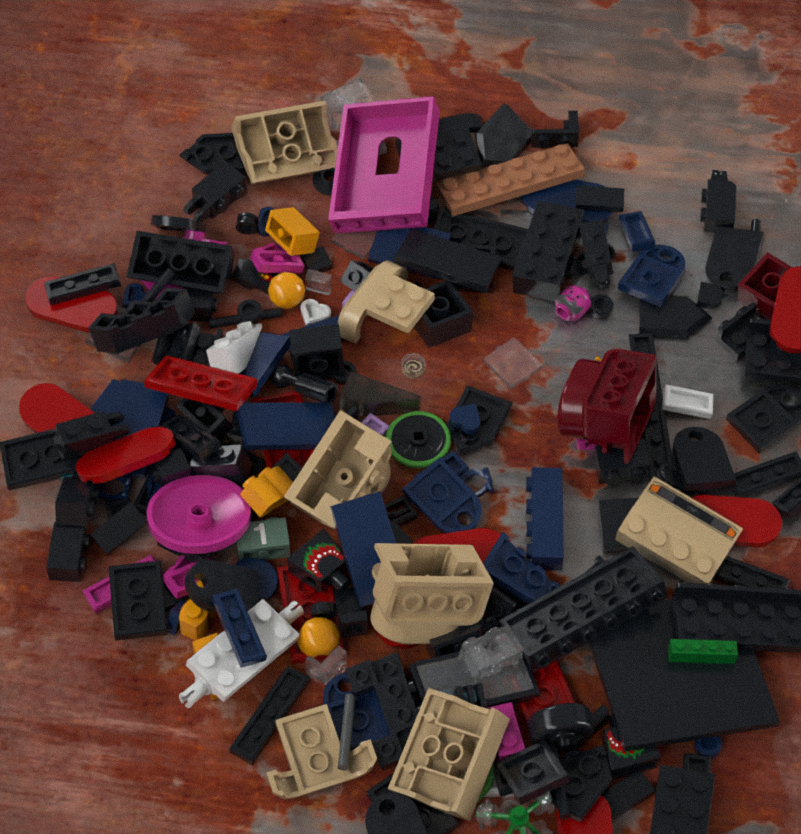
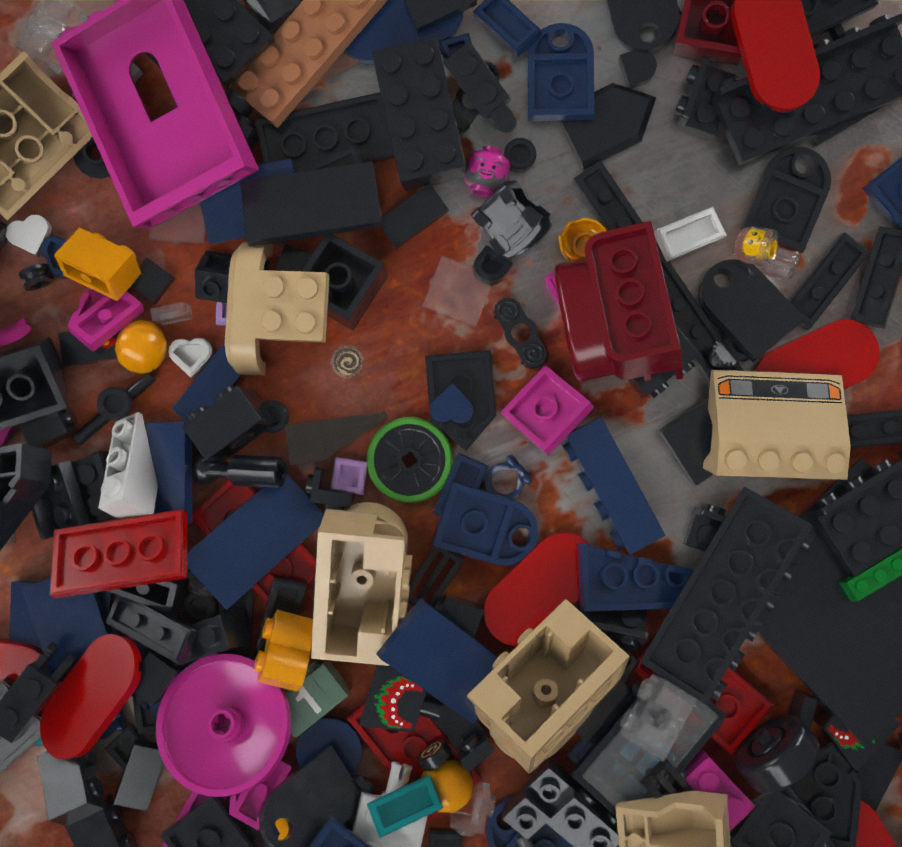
camera: 30 degrees left, 30 degrees up
none -> white tile [6,215,52,257]
none -> black tile [224,88,253,118]
none -> teal tile [367,775,443,838]
none -> black tile [380,183,449,249]
none -> black piece [471,180,552,258]
none -> black tile [473,245,513,286]
none -> black piece [493,297,547,370]
none -> dark pink tile [500,365,594,456]
none -> clear piece [734,226,800,280]

